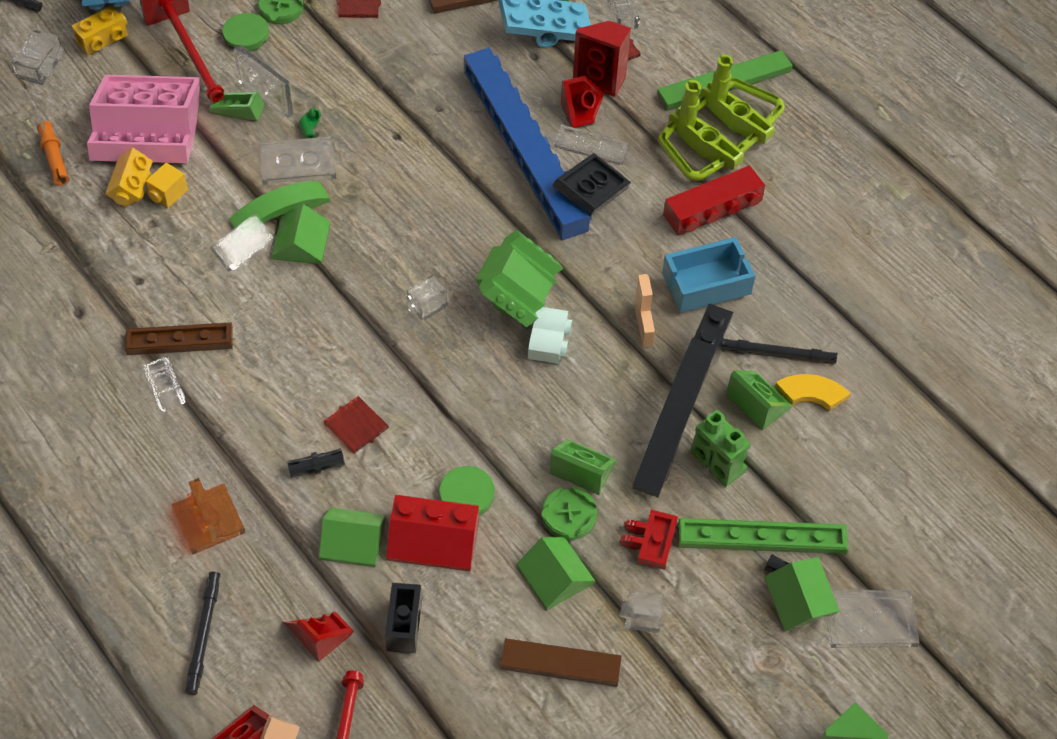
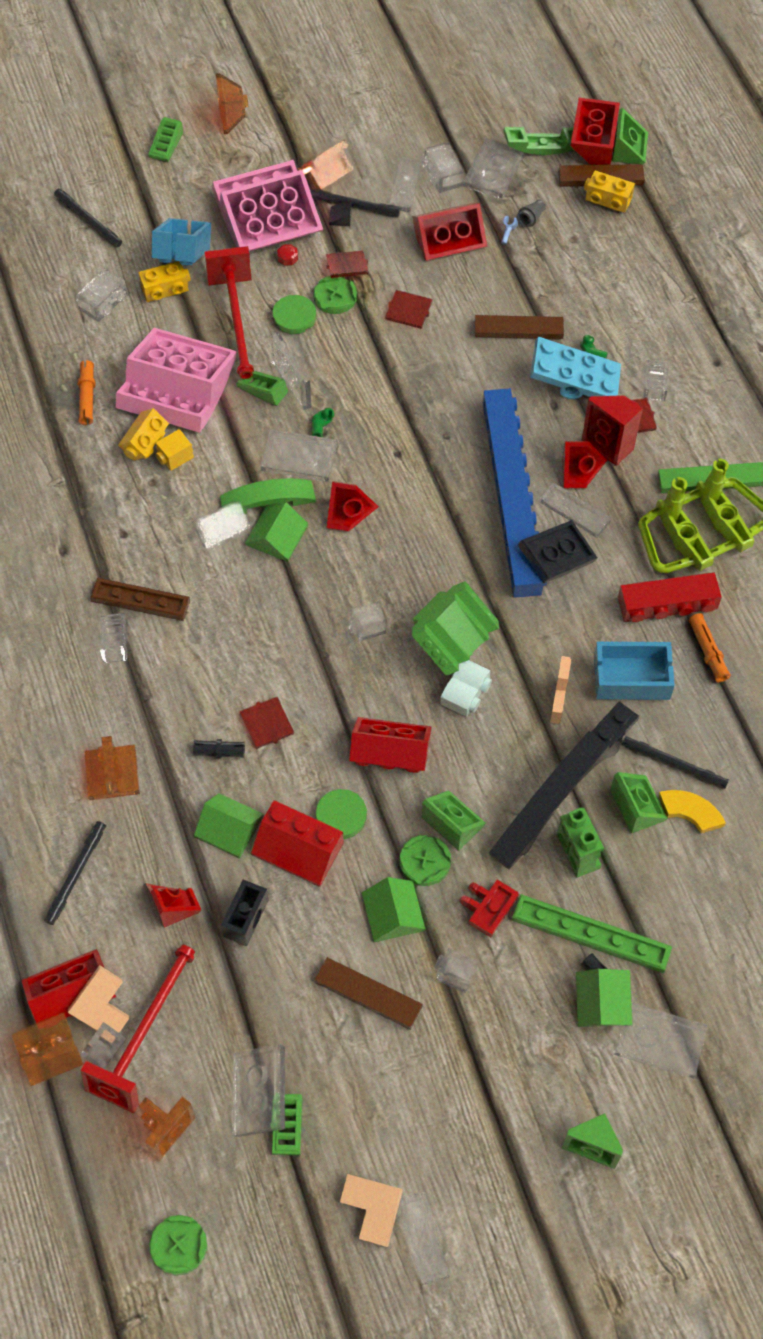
camera: 20 degrees right, 5 degrees up
none -> red slope [326,481,379,531]
none -> red slope [349,717,432,773]
none -> orange pin [688,613,731,683]

